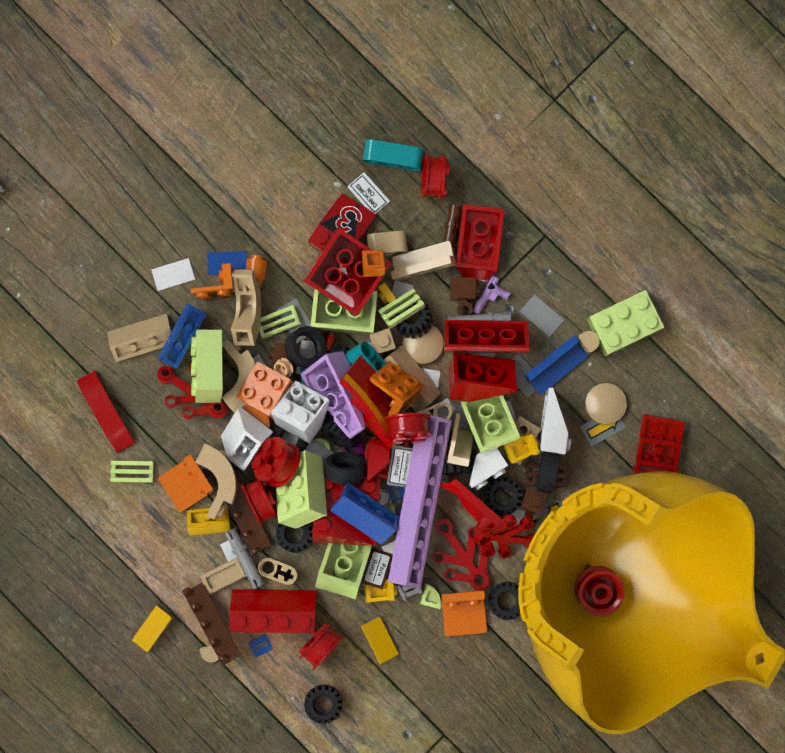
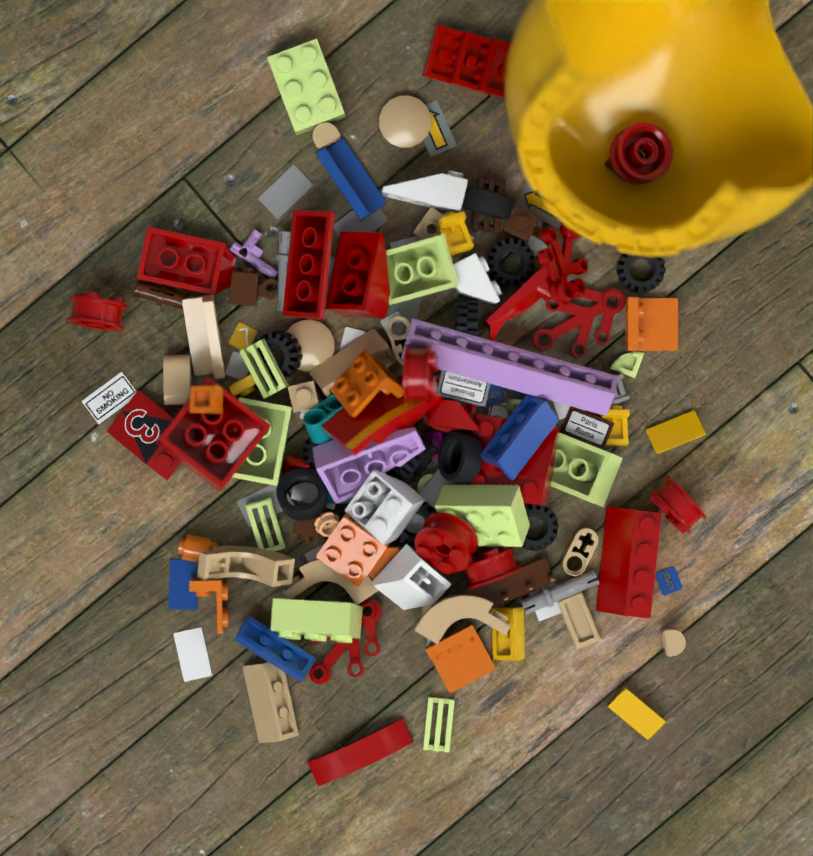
camera: 85 degrees left, 5 degrees up
reddish brown hinge [182,583,241,665] -> none
black tyre [304,685,343,724] -> none
teal beam [362,139,425,171] -> none
tan panel [447,413,473,467] -> none
none -> yellow sticker [229,322,257,350]

